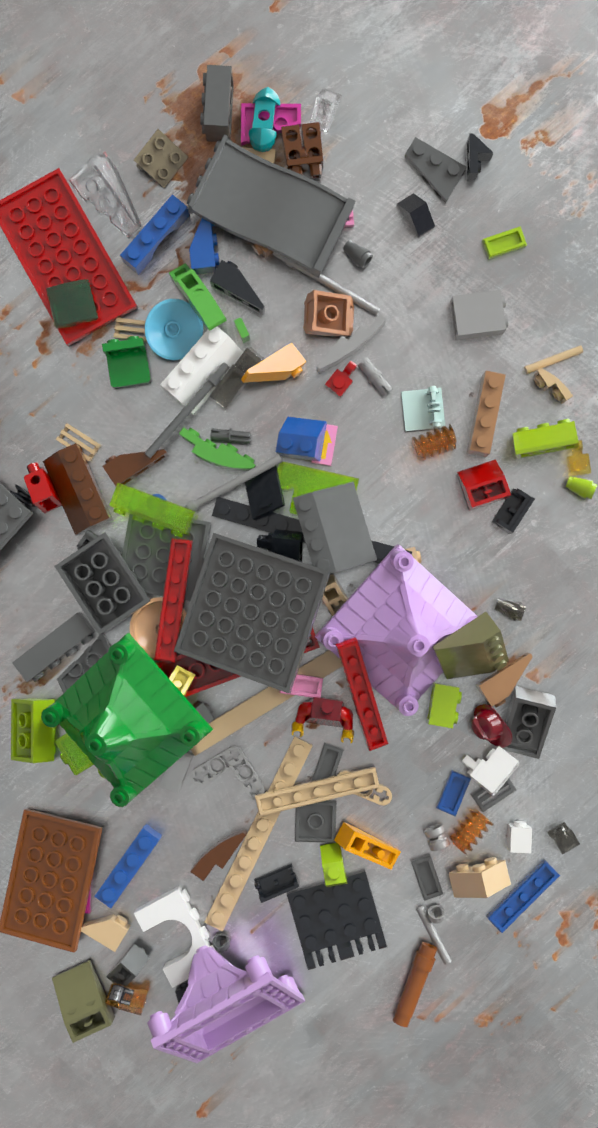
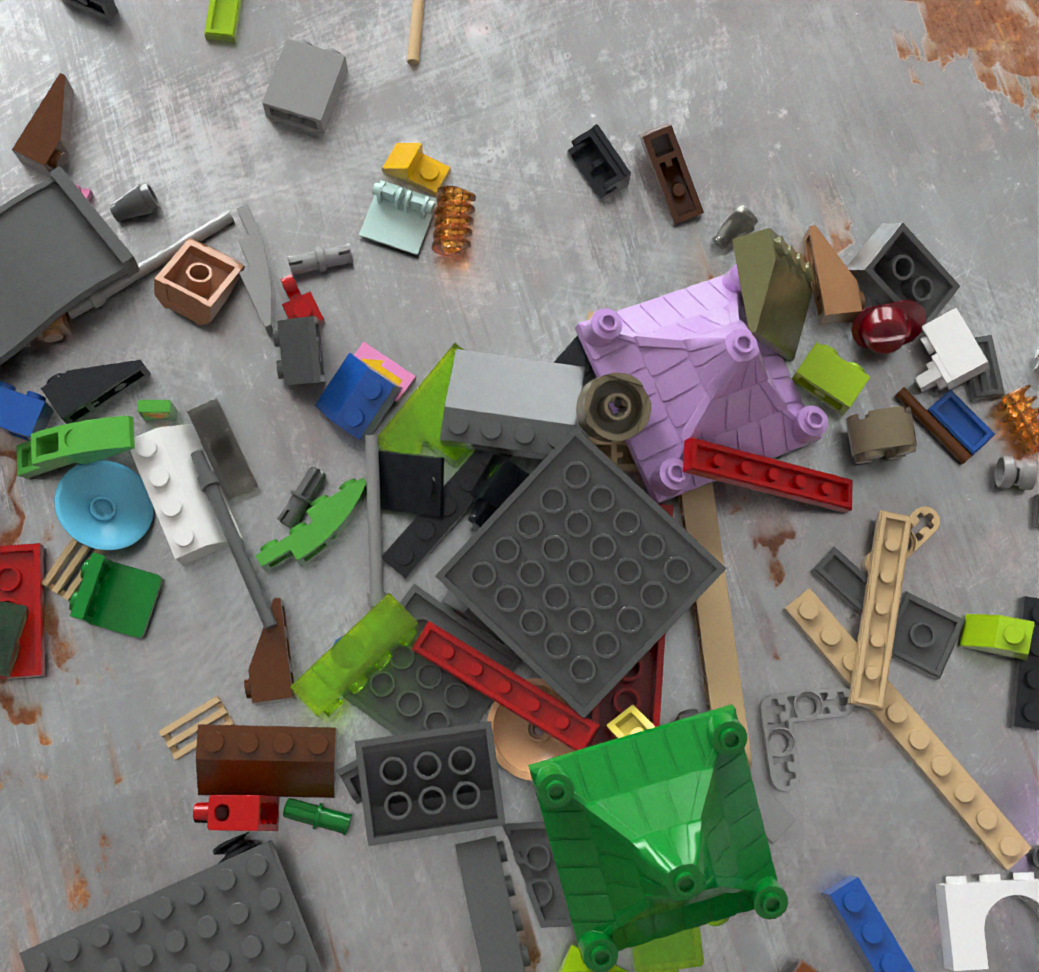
camera: 70 degrees left, 10 degrees down
reddish brown slope [190,829,247,881] -> none
slope [241,343,306,383] -> none
black hinge [254,863,300,903] -> none
bright pink tile [280,674,323,698] -> none
torso [291,697,354,743] -> none
light orange slope [334,822,401,870] -> none
black slope [397,193,435,238] -> none
dark grey wing [405,137,467,203] -> none
red slope [457,459,511,510] -> none
medium nougat brick [467,371,506,457] -> none
lime slope [513,419,579,459] -> none
tan slope [534,368,573,404] -> none
lime cone [565,476,597,500] -> none
clear yellow plate [567,440,591,477] -> none
none -> reddish brown slope [12,73,73,177]
none -> dark grey slope [273,316,326,385]
none -> green axle [283,798,353,835]
none -> yellow slope [382,143,451,198]
none -> dark tan brick [576,372,651,442]
none -> reddish brown slope [639,123,704,225]
none -> dark tan brick [846,406,917,464]
none -> reddish brown bar [895,387,972,464]

